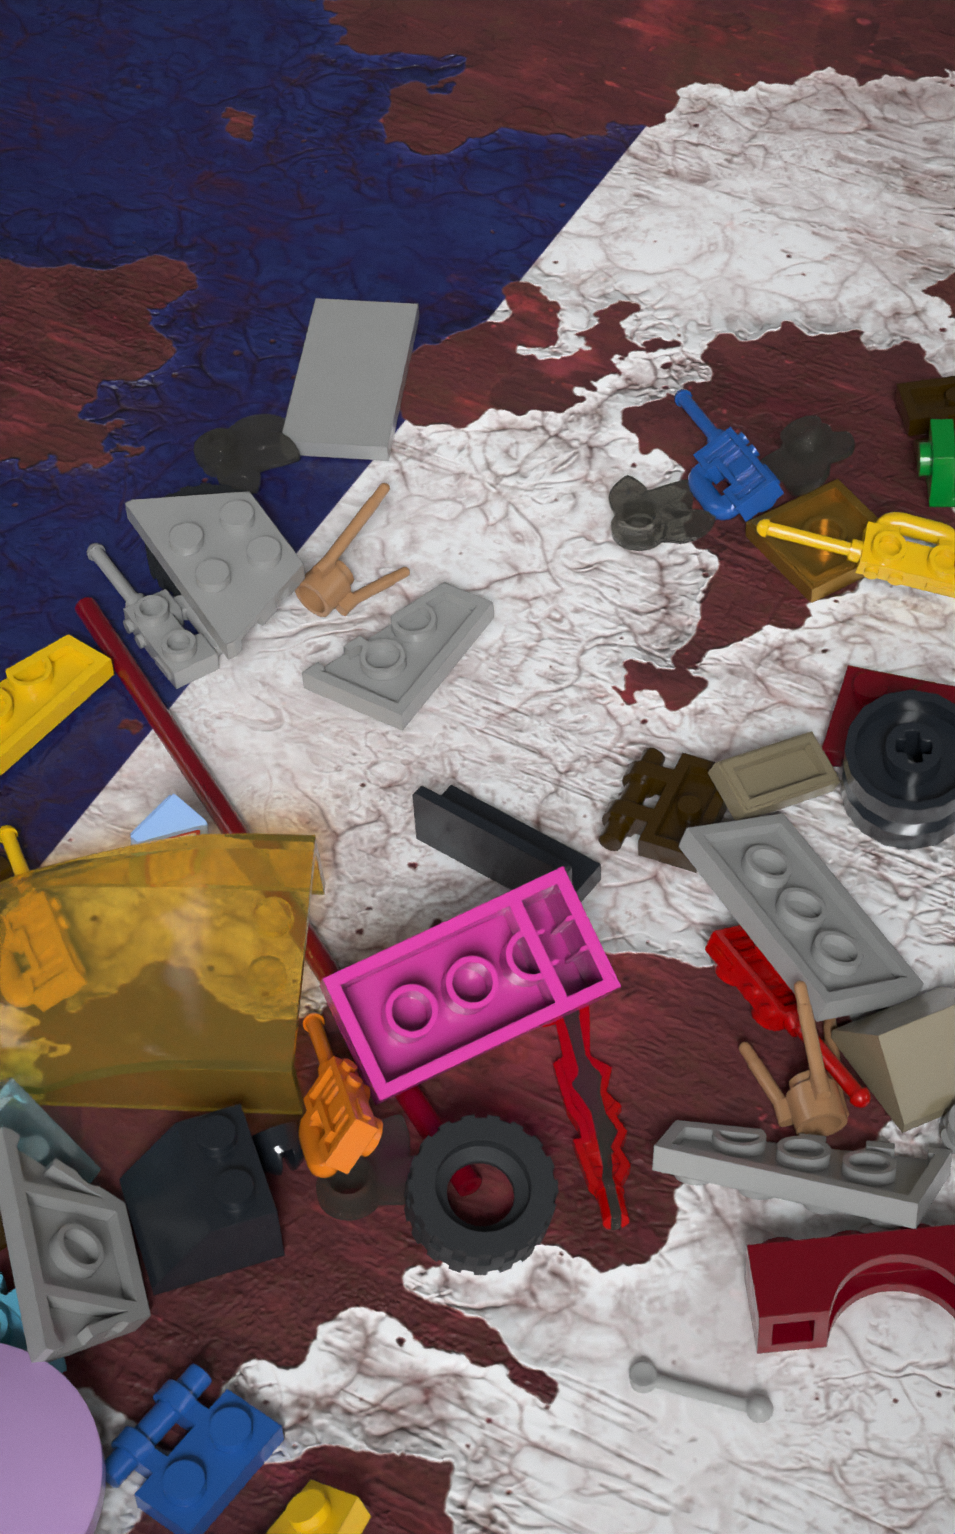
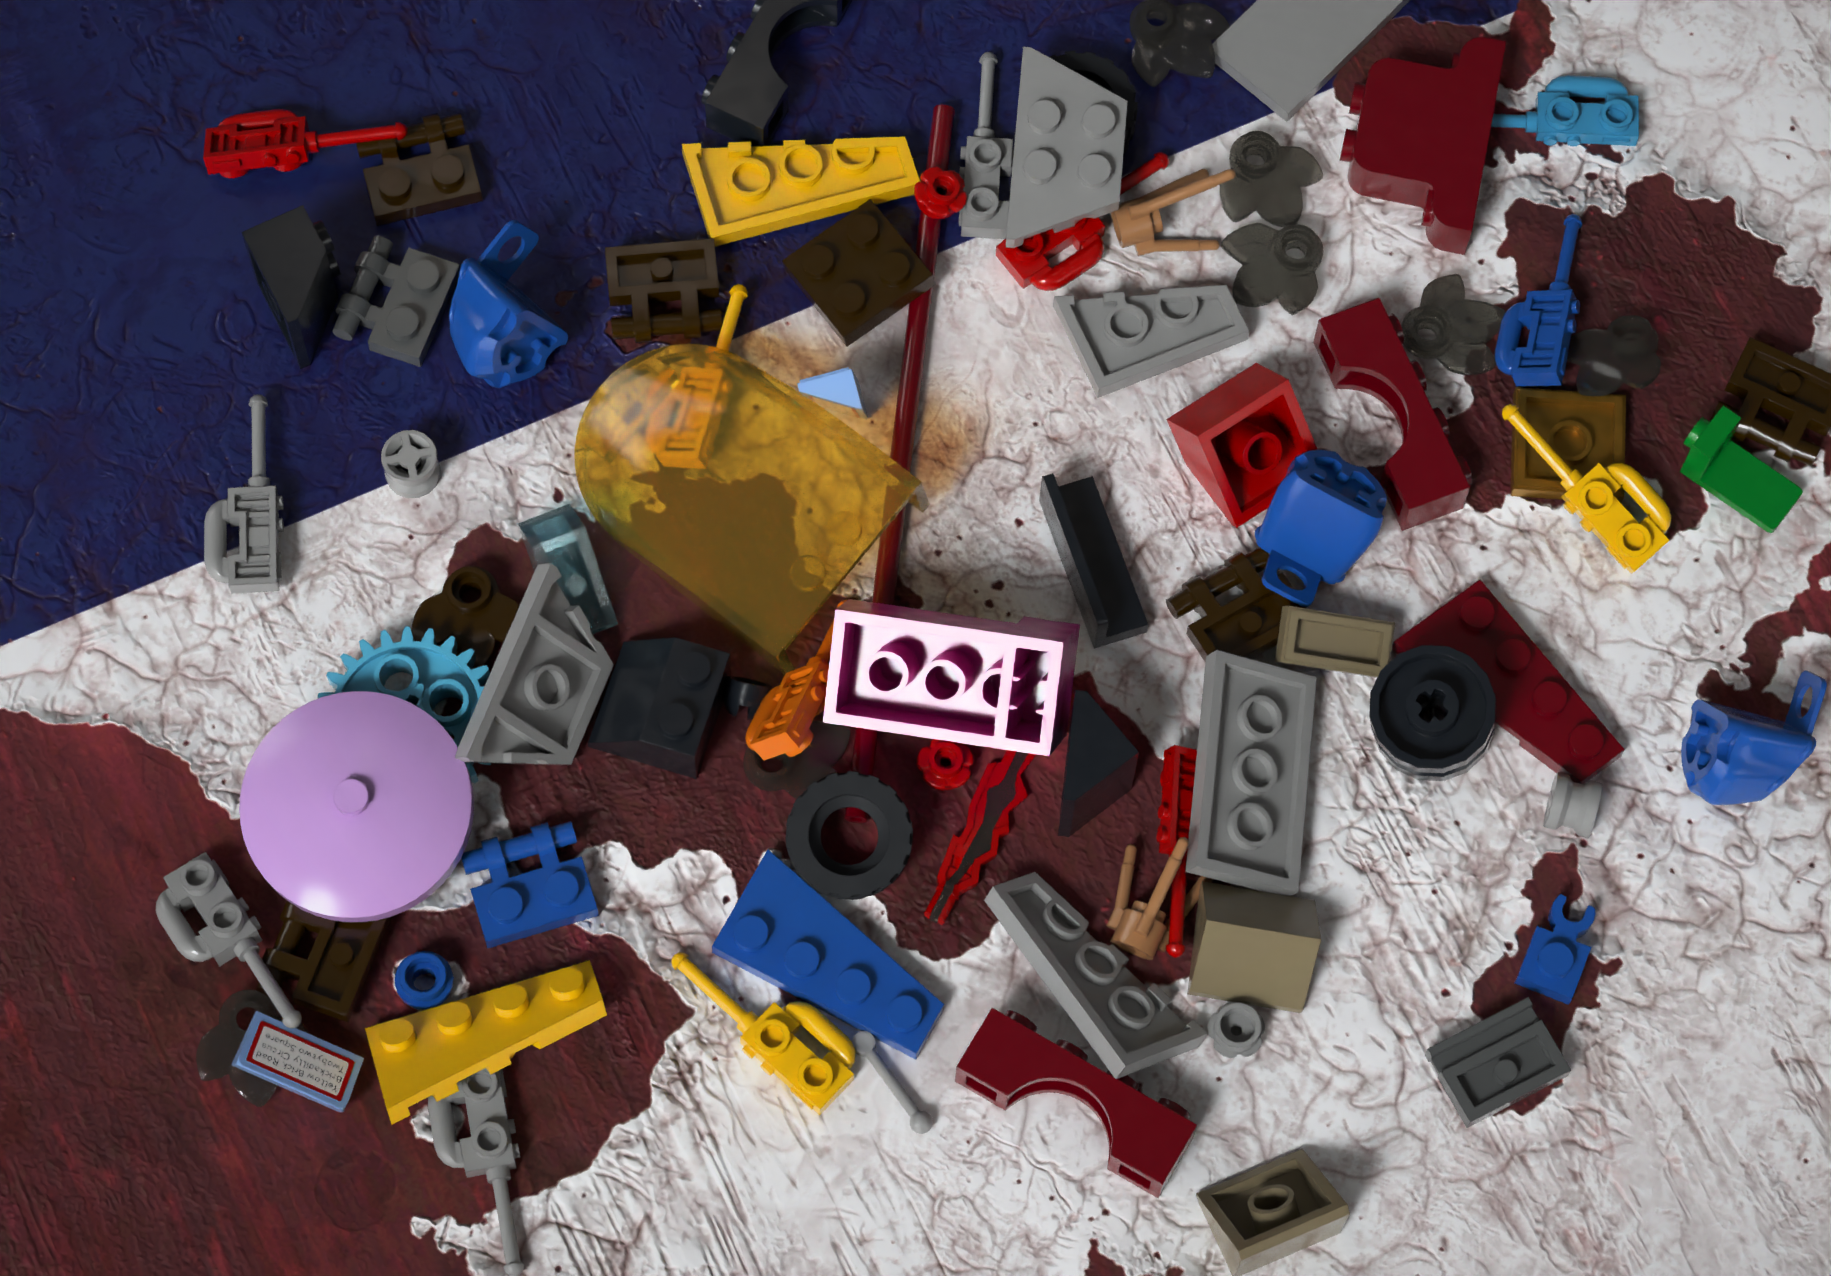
camera: 30 degrees right, 20 degrees up
none -> yellow piece [671,952,856,1115]
none -> blue wing [712,850,944,1060]
none -> dark brown plate [782,199,936,347]
none -> red plate [914,167,967,219]
none -> red plate [917,739,974,791]
none -> red piece [996,152,1170,291]
none -> black slope [1058,690,1139,837]
none -> red slope [1166,363,1318,528]
none -> clear smoke plate [1219,131,1324,228]
none -> clear smoke plate [1221,223,1323,315]
none -> blue piece [1255,450,1387,607]
none -> dark red arch [1313,298,1472,531]
none -> dark red brick [1339,37,1506,255]
none -> dark azure piece [1491,75,1639,147]

